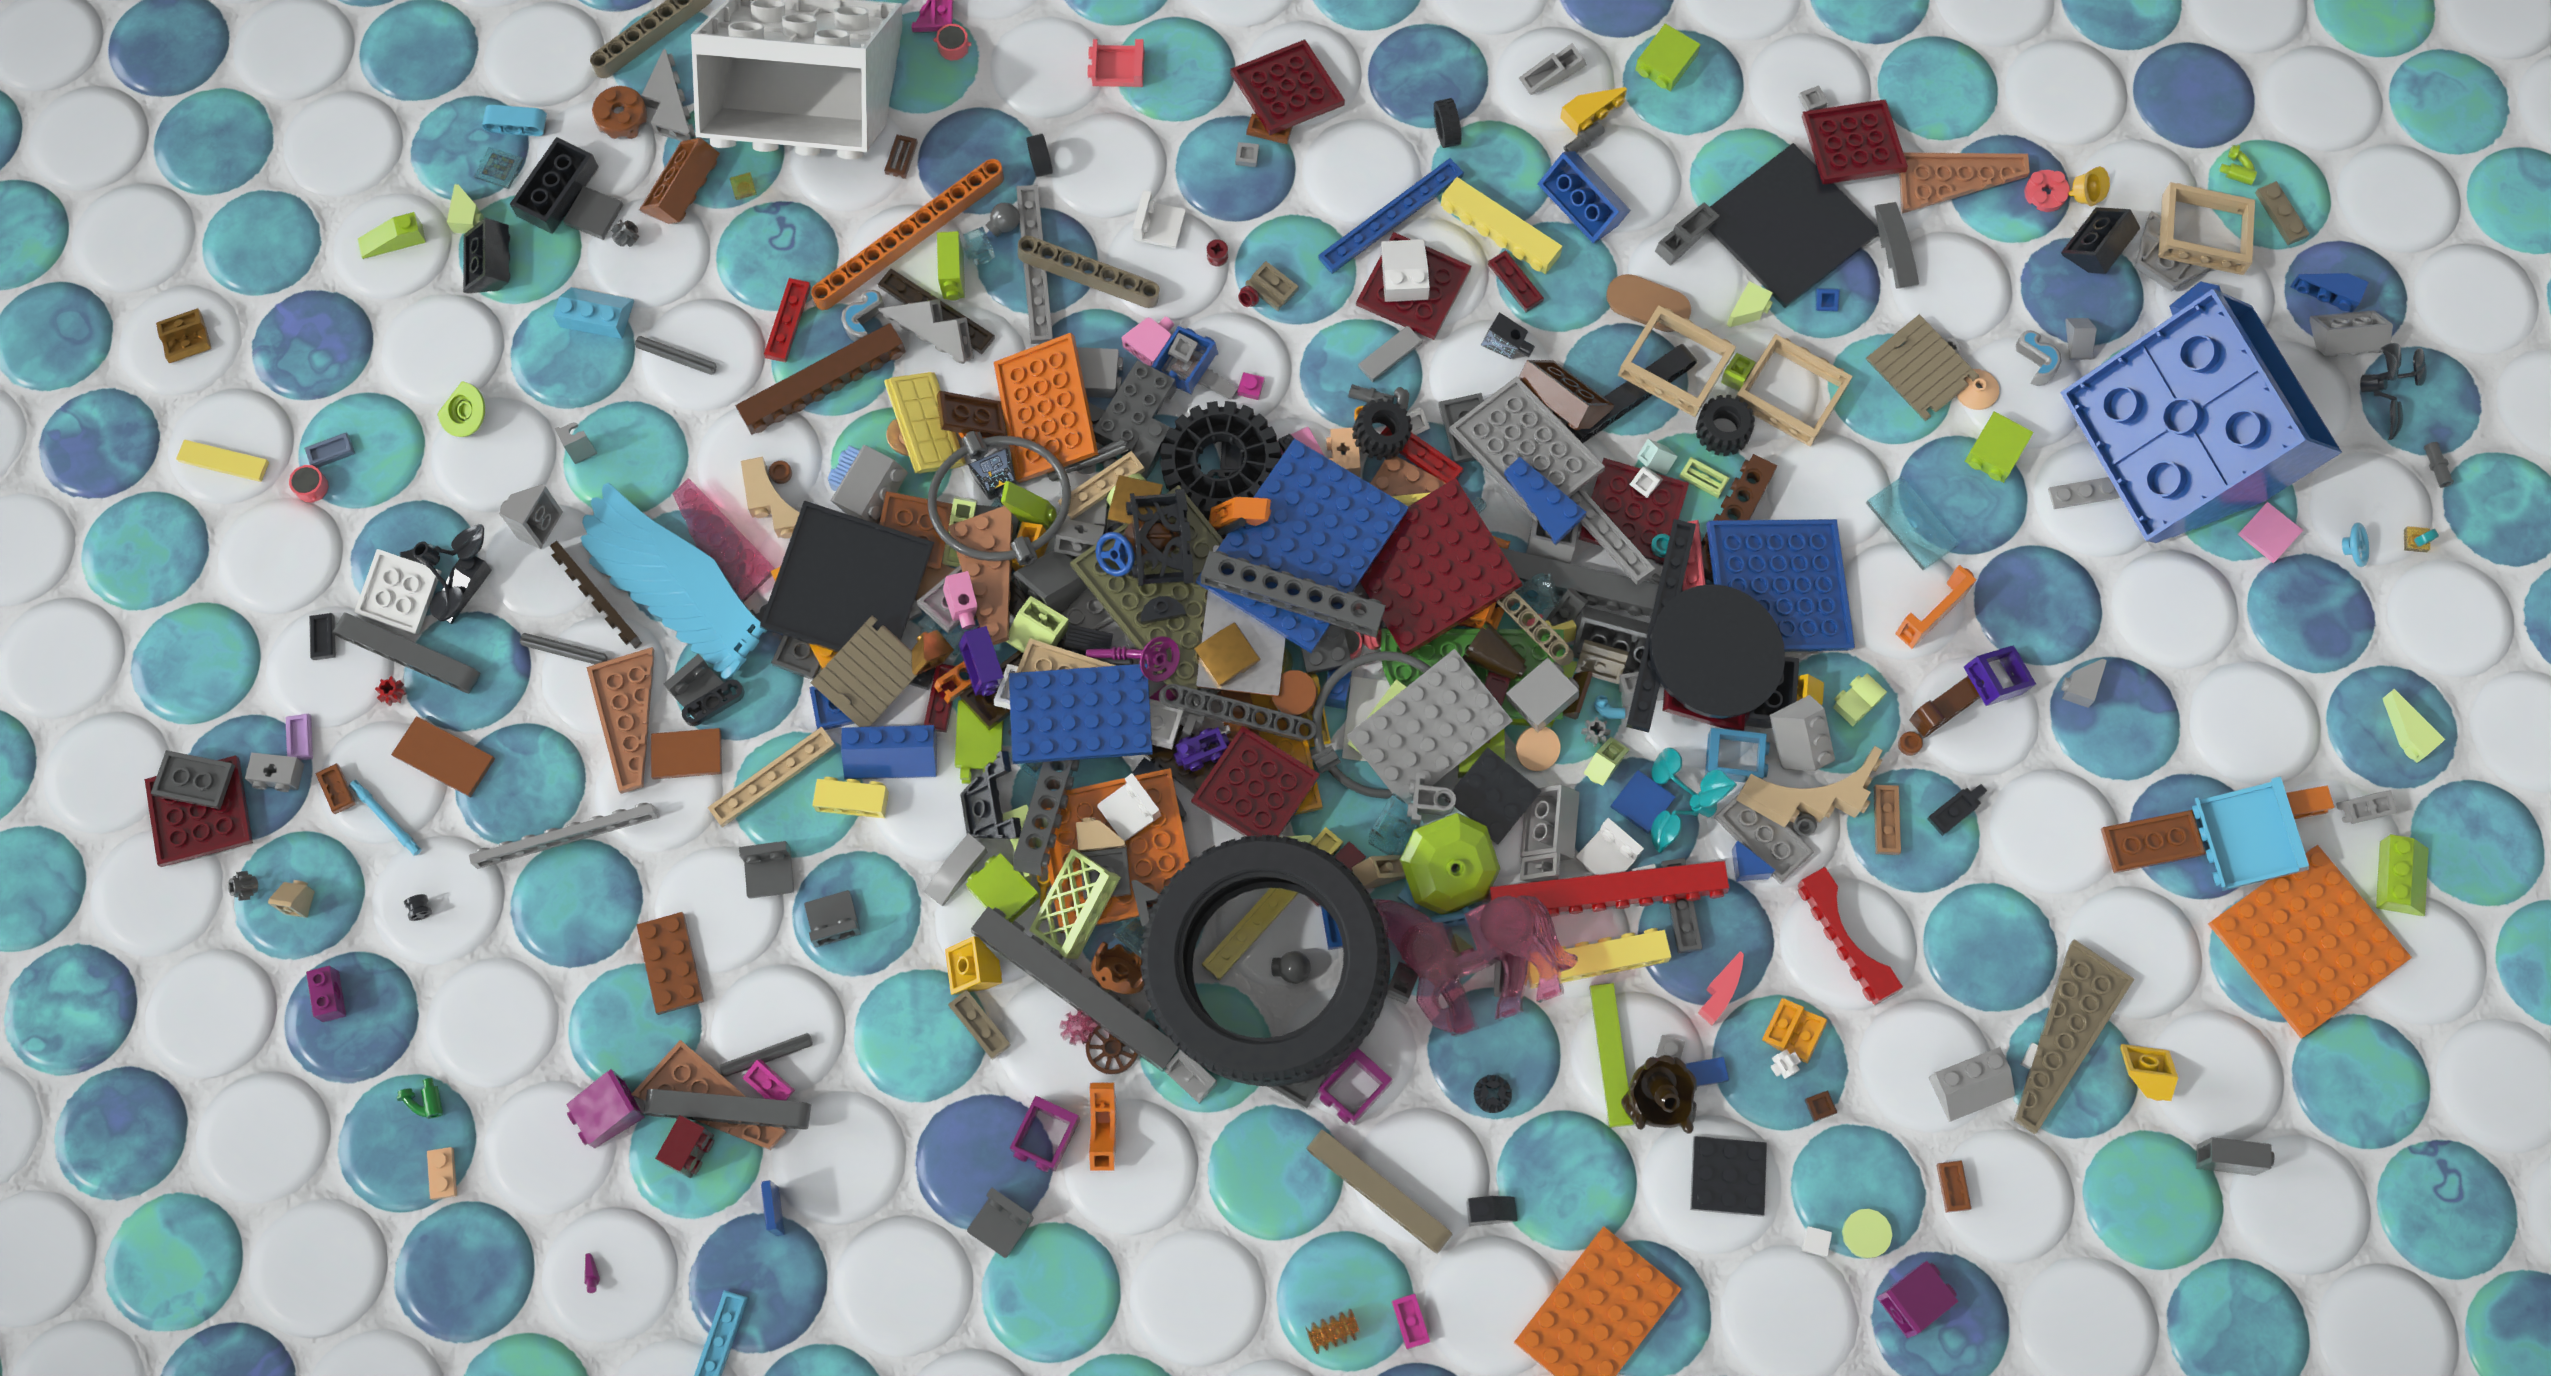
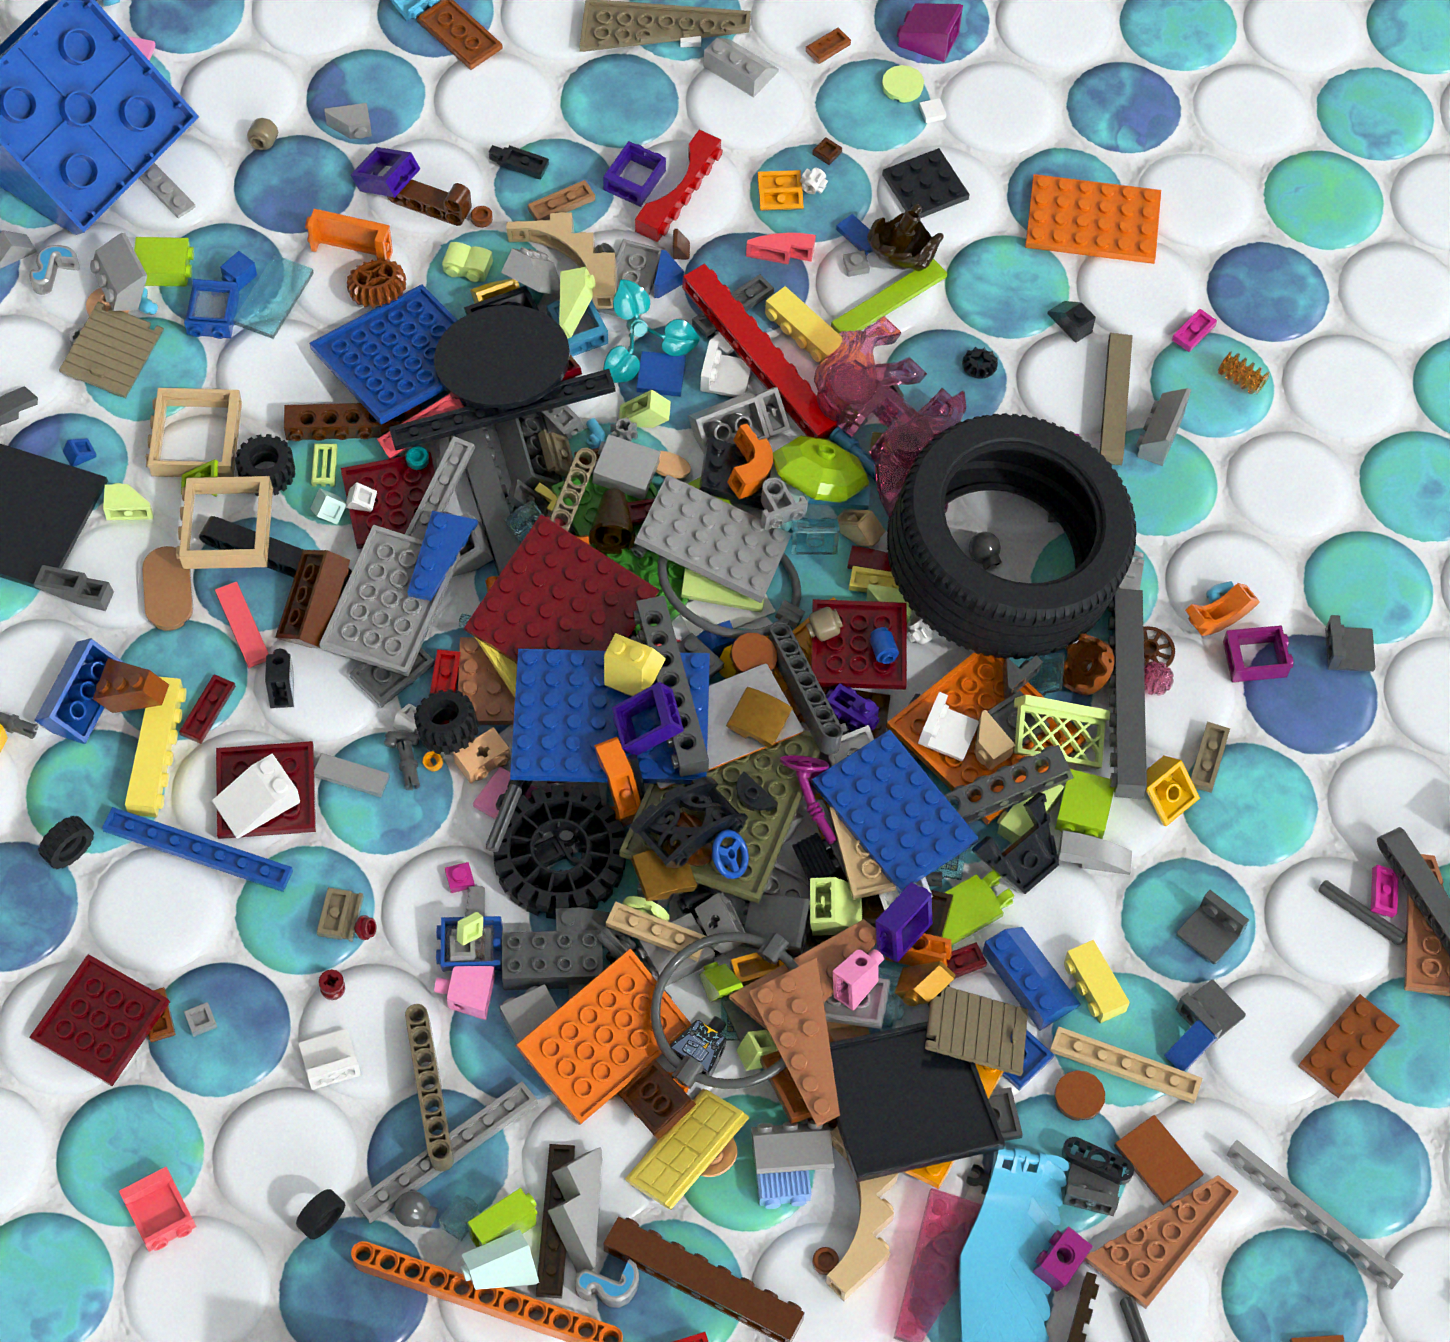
camera: 125 degrees left, 10 degrees down
none -> light grey slope [90,233,147,311]
none -> dark orange wedge [93,658,169,713]
none -> medium azure arm [138,288,158,315]
none -> blue window [184,279,240,339]
none -> coral tile [215,581,269,668]
none -> blue brick [220,251,257,291]
none -> dark tan head [247,118,279,150]
none -> dark orange gear [347,258,407,308]
none -> yellowish green plate [457,912,483,945]
none -> light aqua slope [460,1229,539,1290]
none -> dark grey axle [486,784,522,852]
none -> yellowish green slope [559,267,596,338]
none -> dark purple window [603,141,666,207]
none -> light yellow slope [604,633,666,697]
none -> dark purple window [612,682,684,756]
none -> reddish brown slope [673,228,690,260]
none -> orange arch [727,424,773,499]
none -> nougat wing [749,958,840,1127]
none -> dark tan head [806,607,843,641]
none -> blue brick [870,627,899,664]
none -> magenta brick [1033,1226,1093,1292]
none -> dark orange tile [1054,1070,1105,1121]
none -> light grey slope [1136,388,1191,466]
none -> blue tile [1164,1020,1217,1072]
none -> medium azure arm [1206,581,1234,603]

